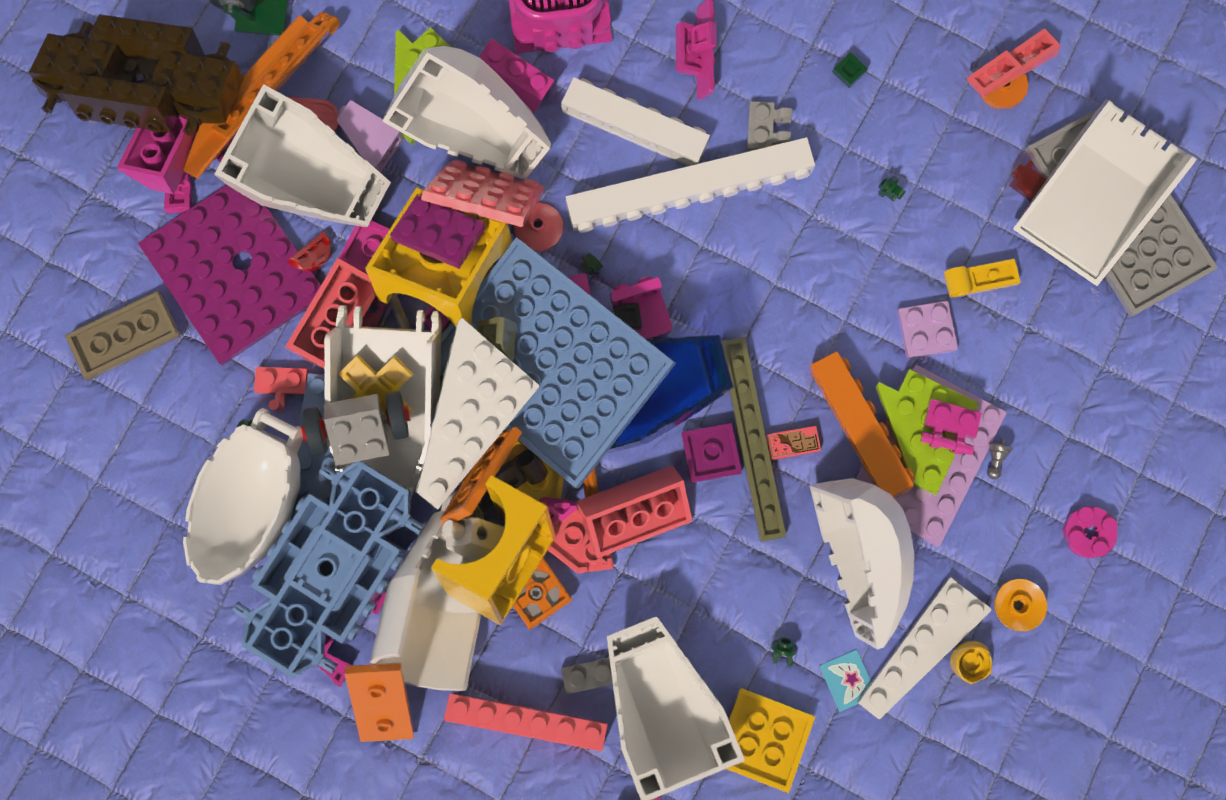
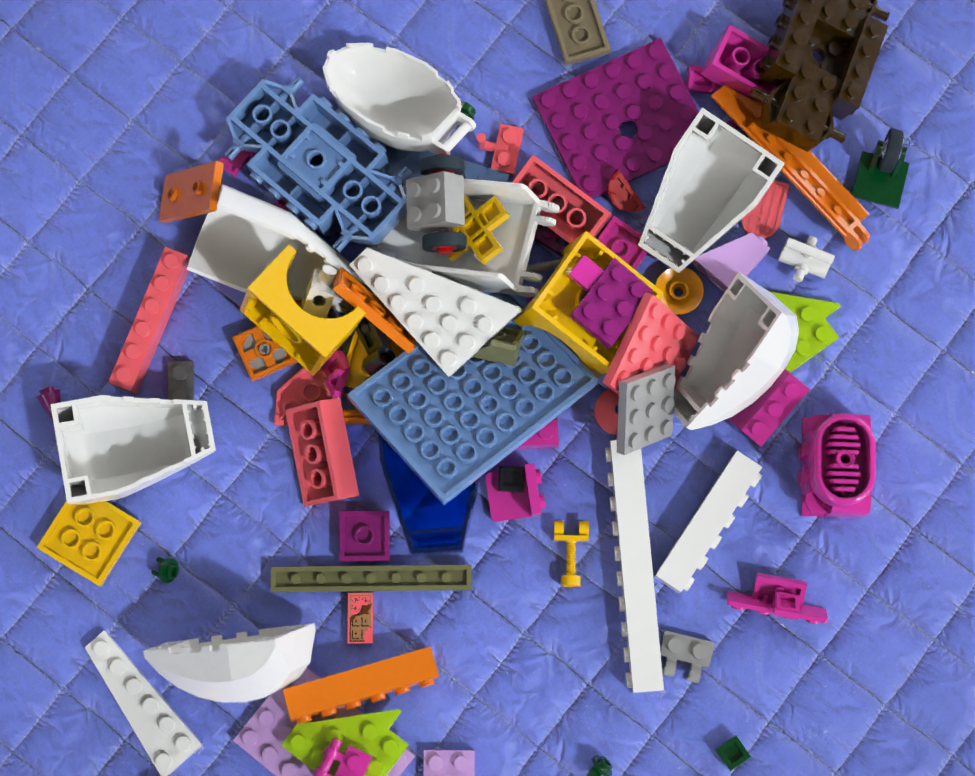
camera: 105 degrees right, 0 degrees up
dark green plate [581,252,603,275] -> none
medium azure sticker [819,649,871,712] -> none
yellow hair [950,641,993,684] -> none
none -> yellow bar [554,520,589,587]
none -> dark pink tile [567,255,603,291]
none -> light grey plate [617,363,676,455]
none -> light orange dish [655,268,704,315]
none -> white pin [778,236,835,282]

